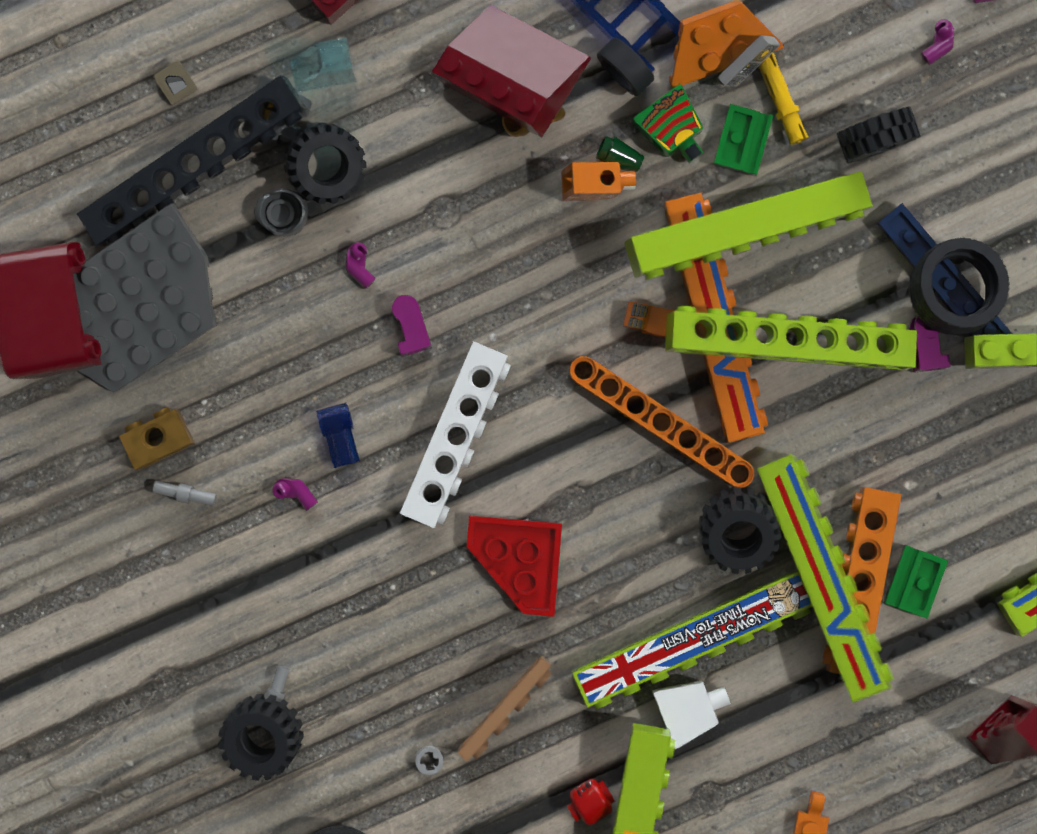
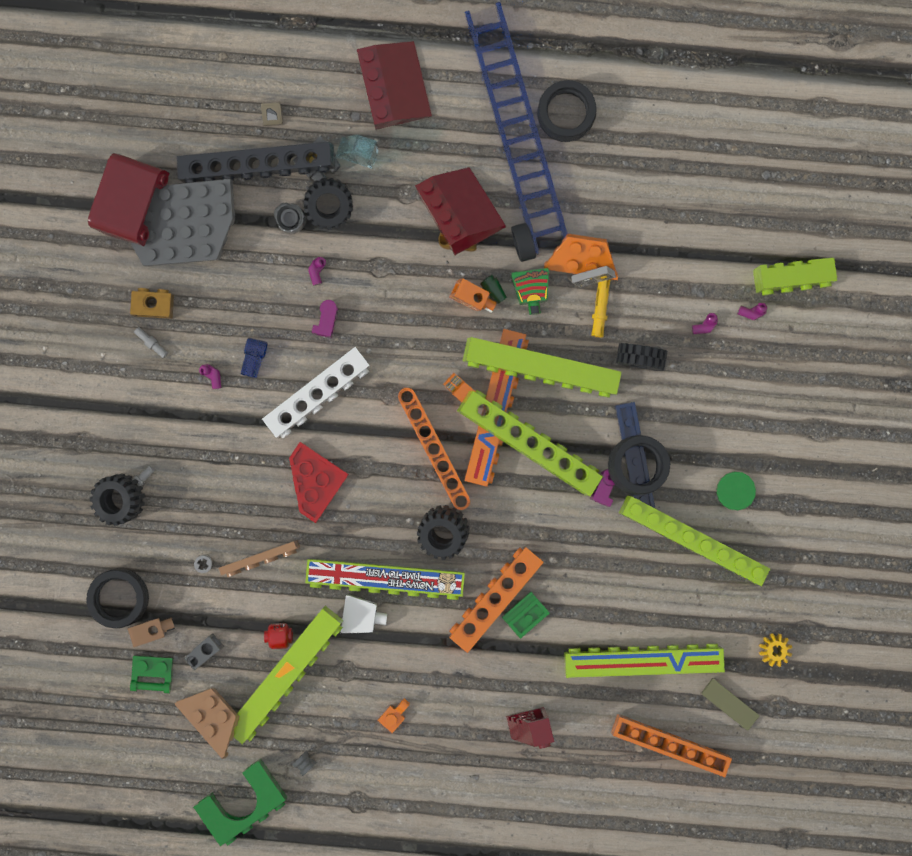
camera: 25 degrees right, 0 degrees up
green plate [713,104,774,176] -> none
lime brick [757,454,894,703] -> none

